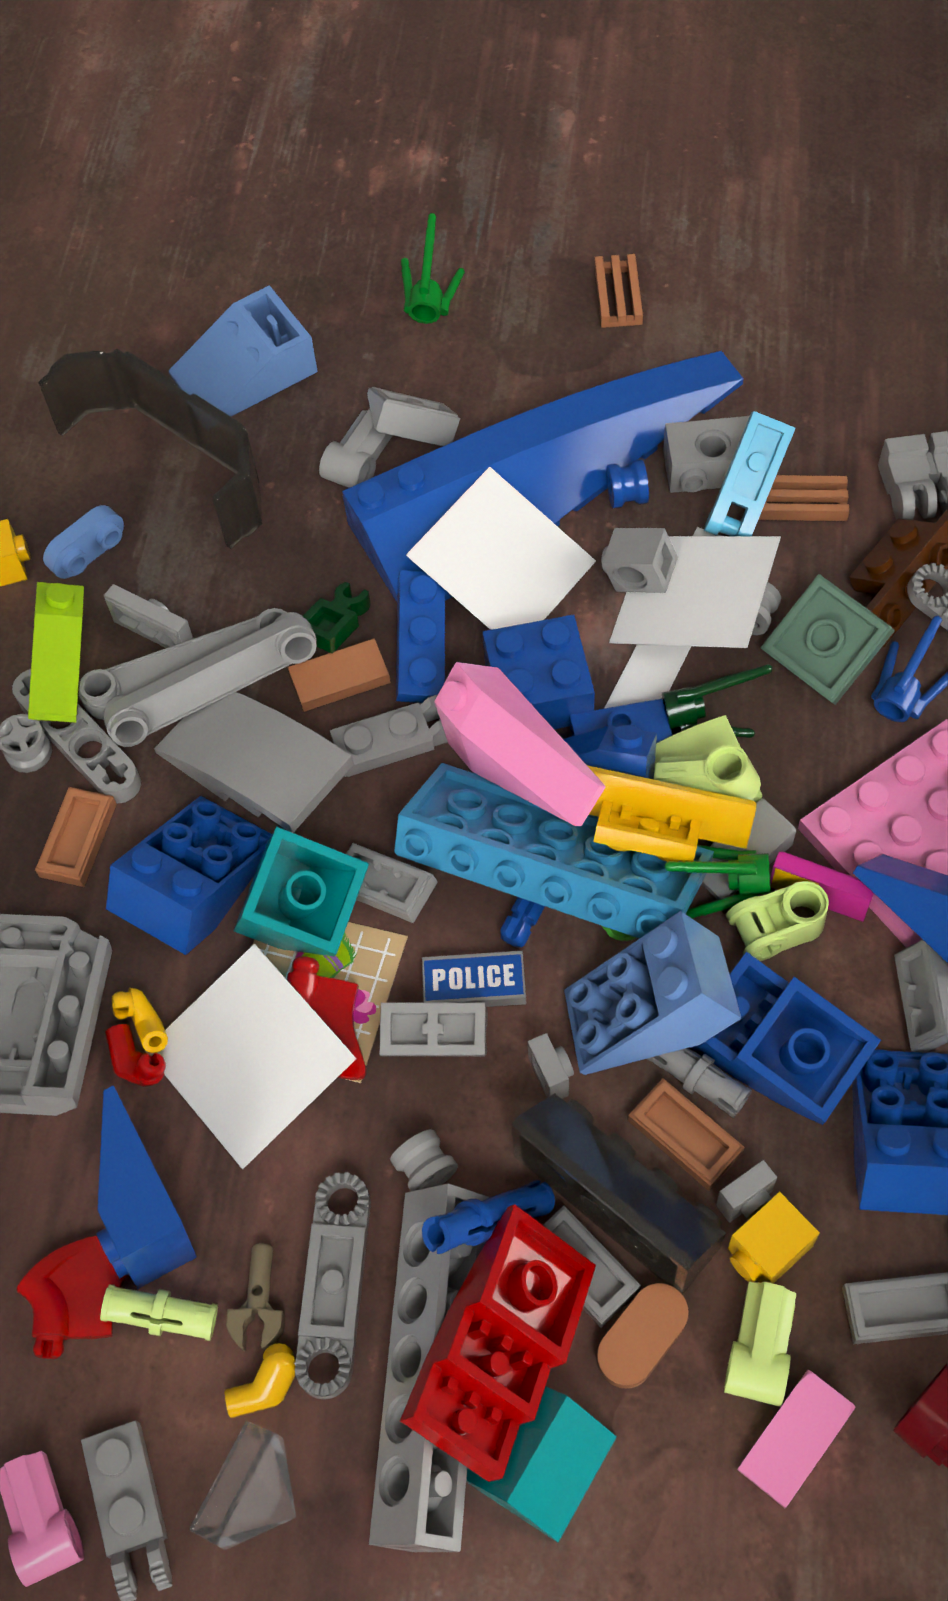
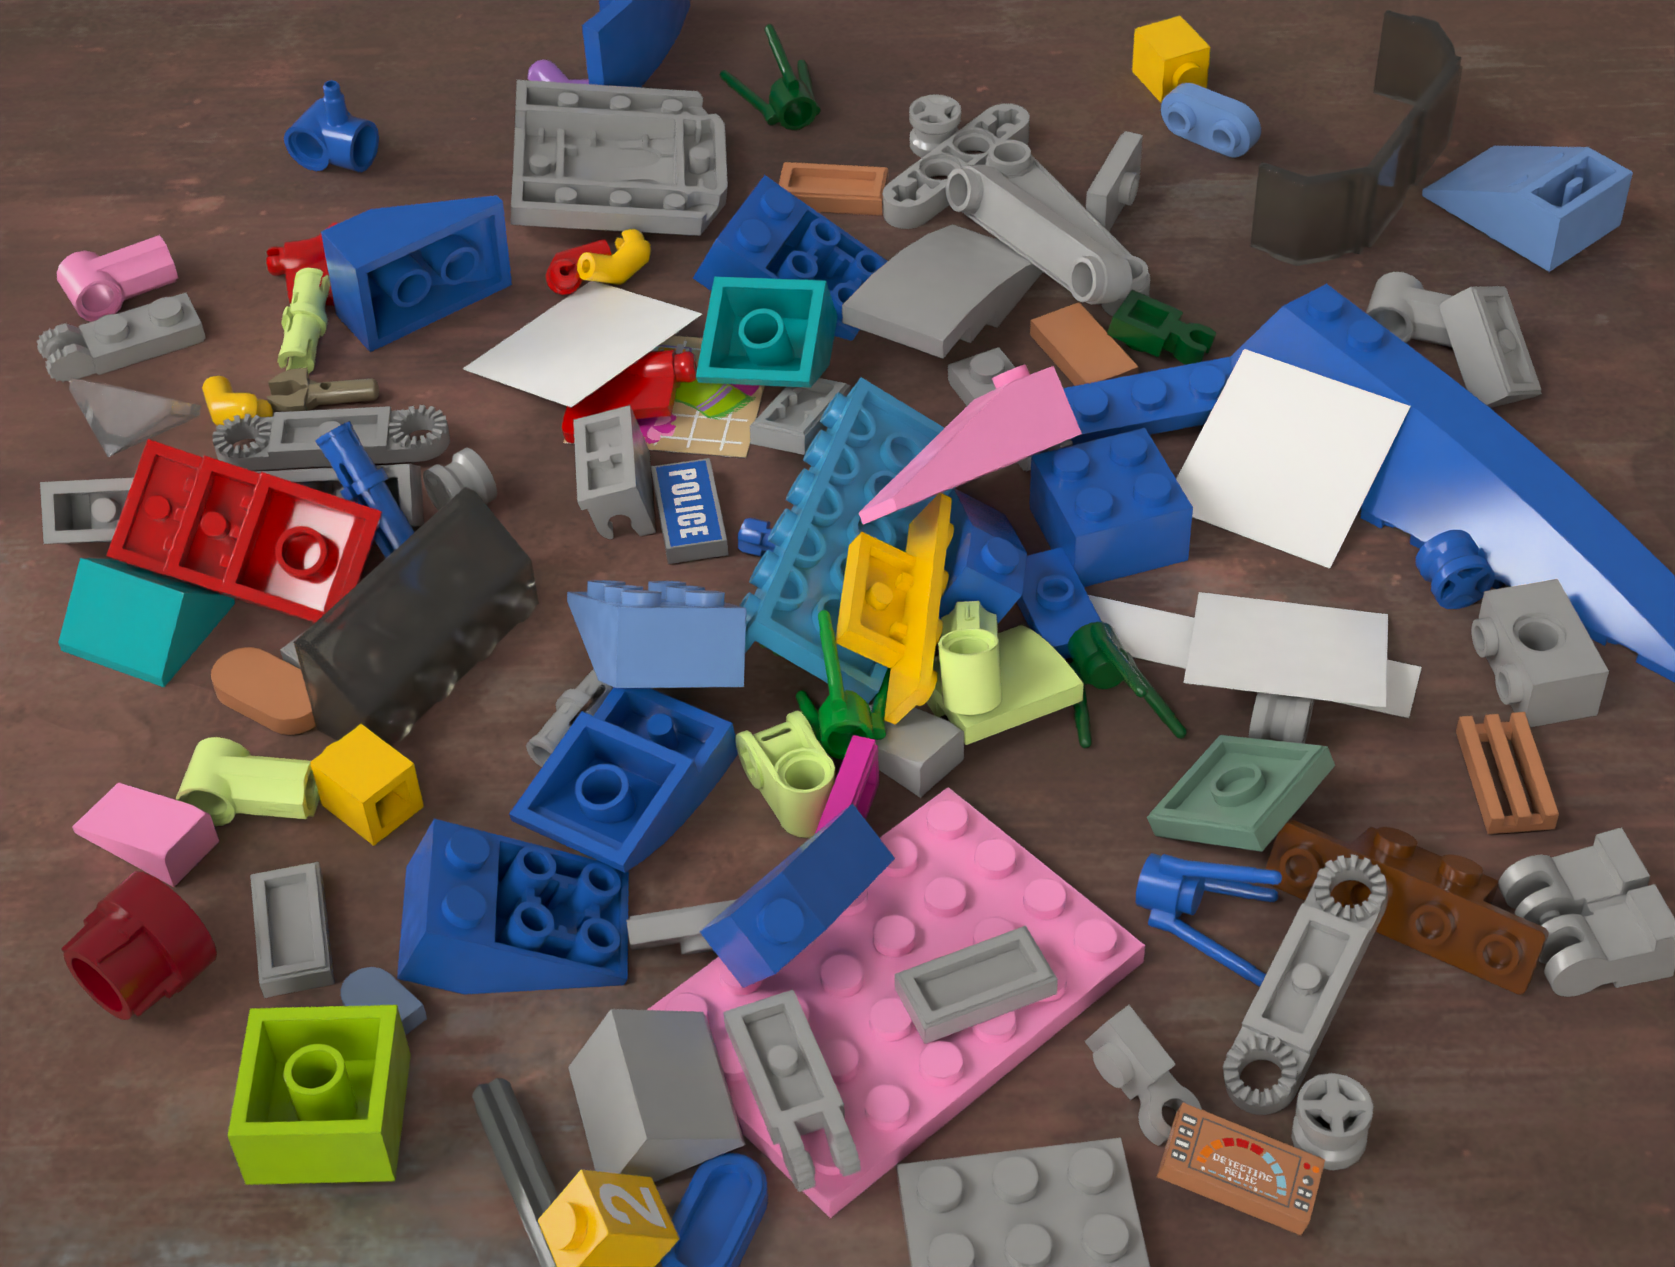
camera: 80 degrees right, 15 degrees down
lime slope [28,582,84,723] -> none
light grey plate [528,1033,574,1104] -> none
light grey brick [601,528,678,593] -> none
nougat tile [628,1078,745,1191] -> none
medium azure plate [704,411,795,536] -> none
light grey plate [716,1160,777,1223] -> none

